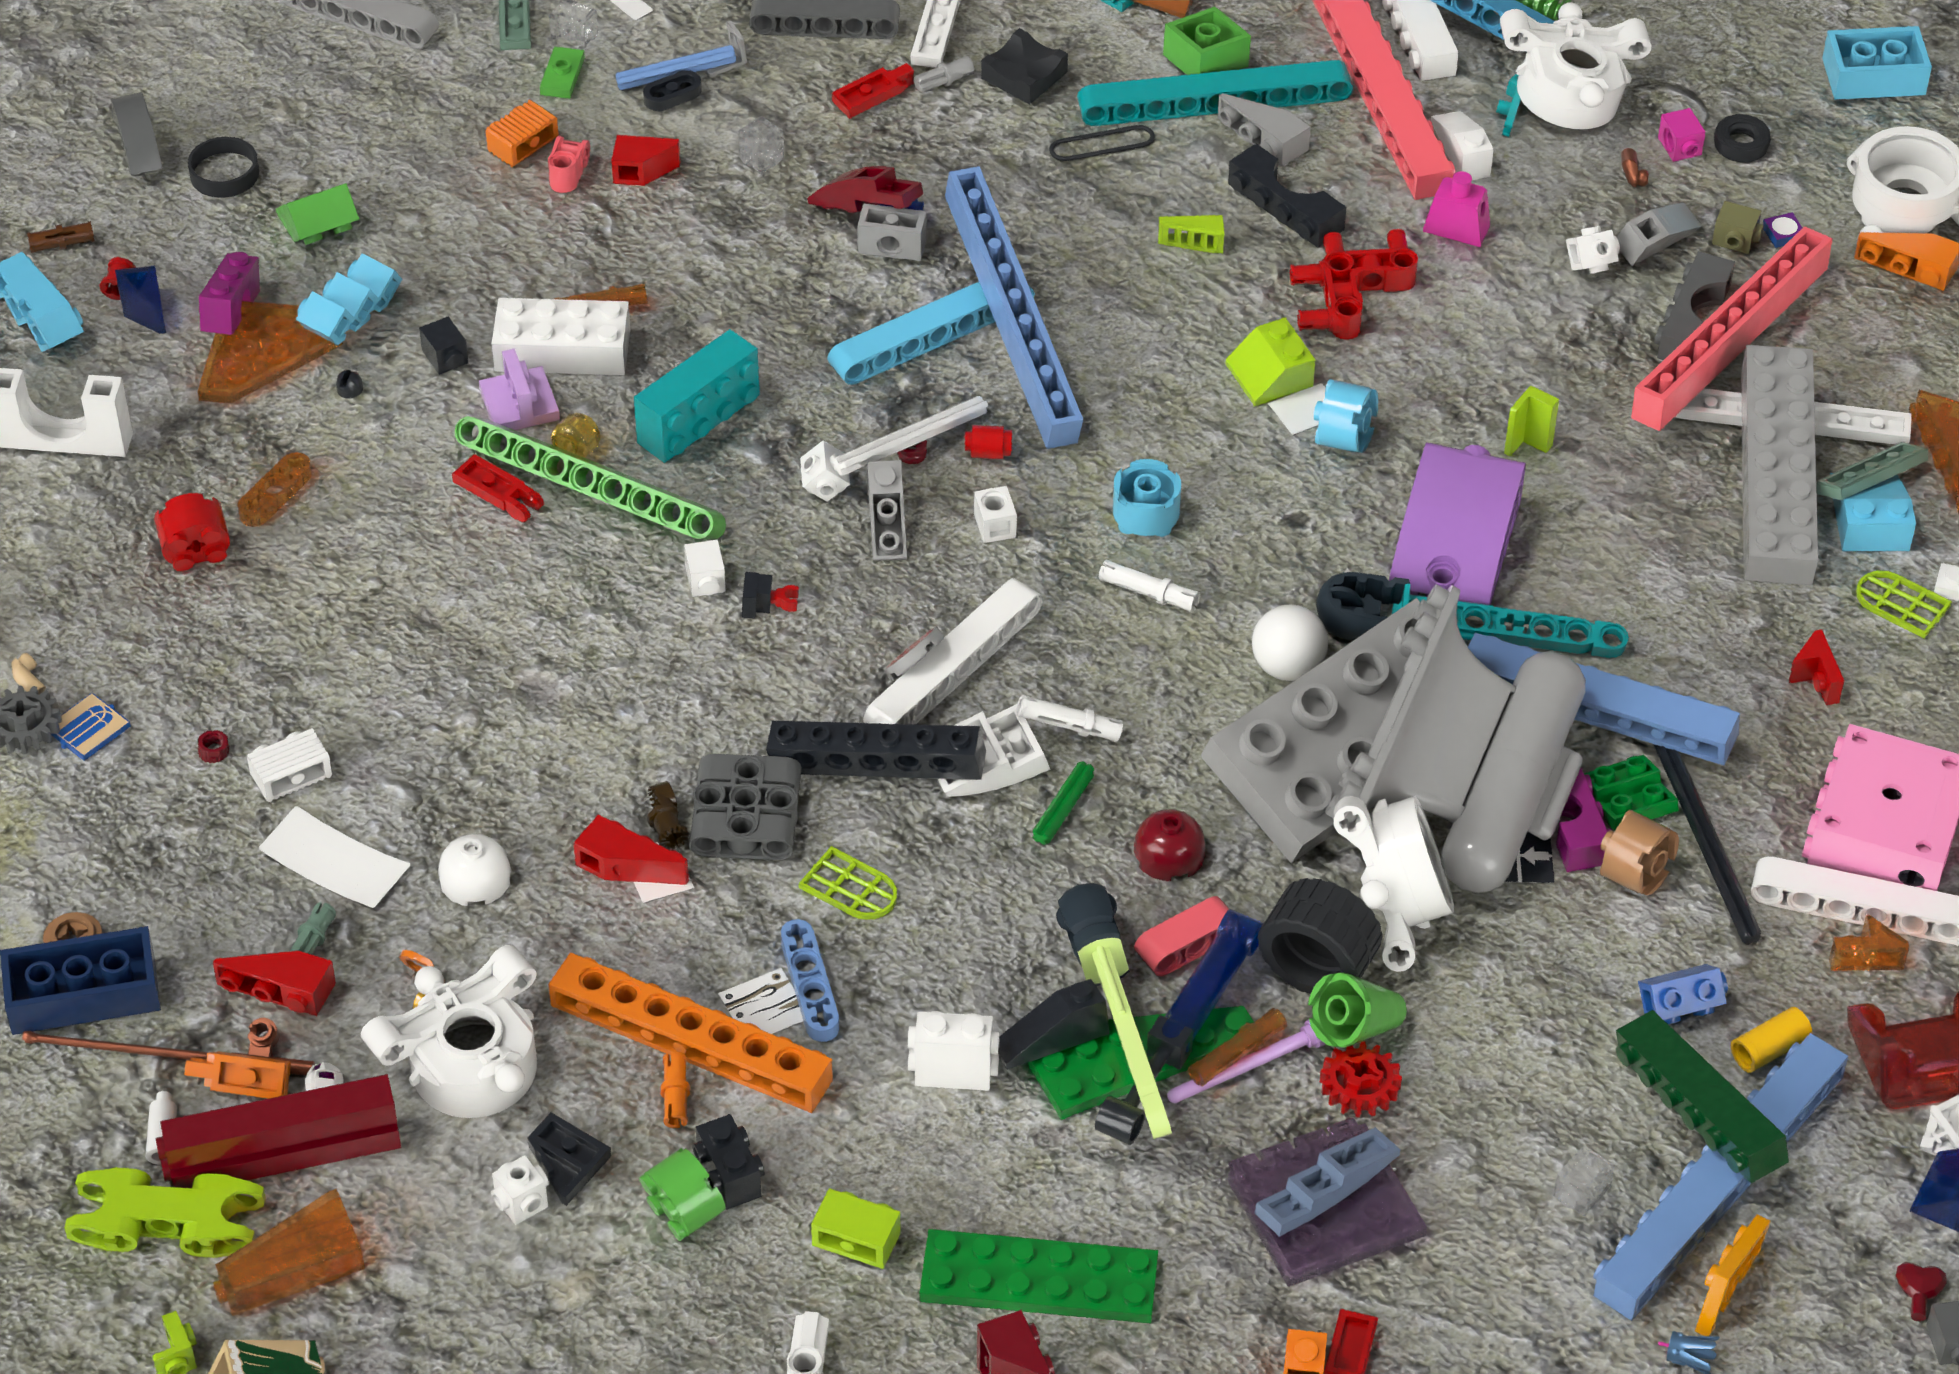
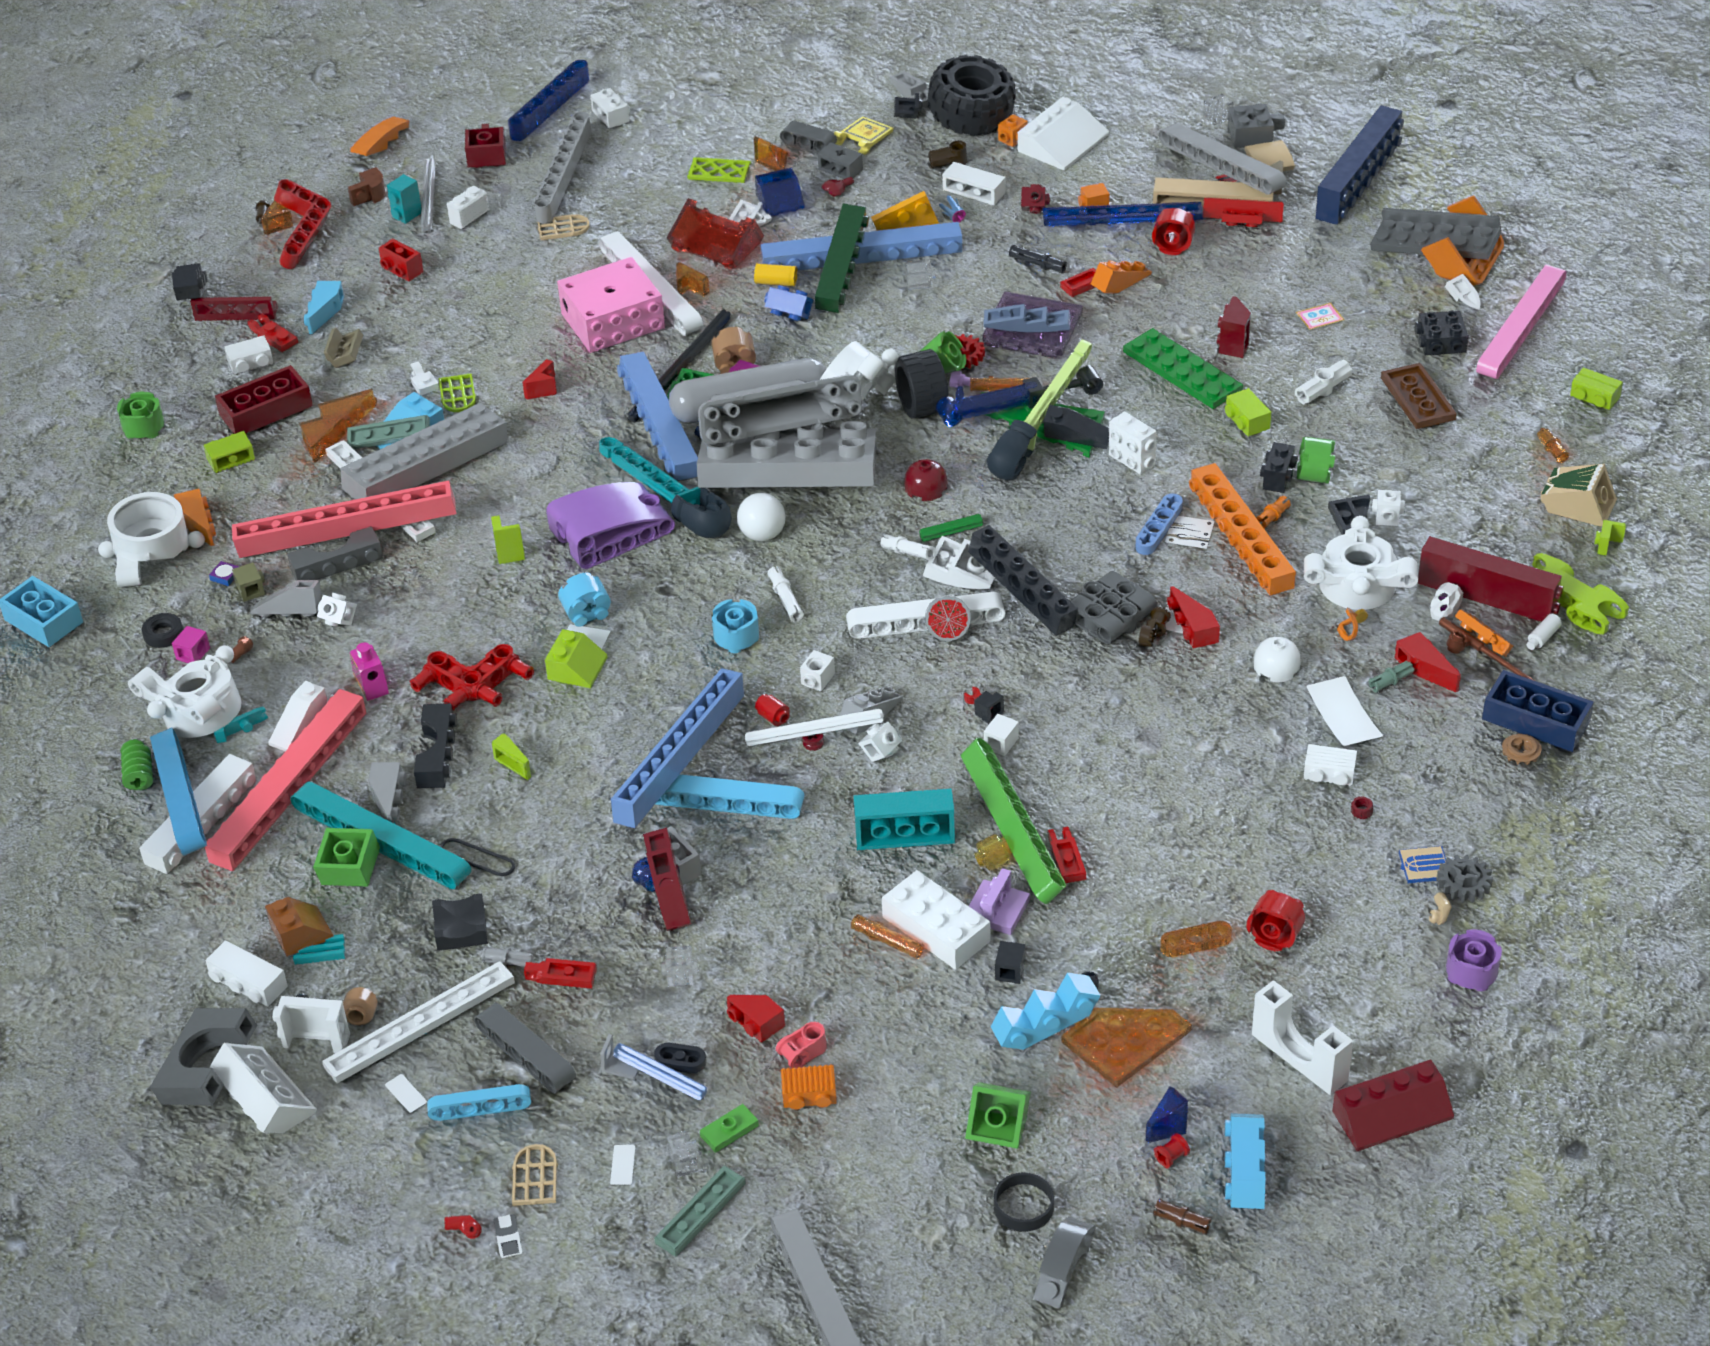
camera: 135 degrees left, 5 degrees down
magenta arch [199,252,260,335] -> none
clear orange slope [212,1188,365,1316] -> none
lime window [798,846,897,920] -> none
coral beam [1134,896,1242,976] -> none
none -> black pin [1009,245,1067,274]

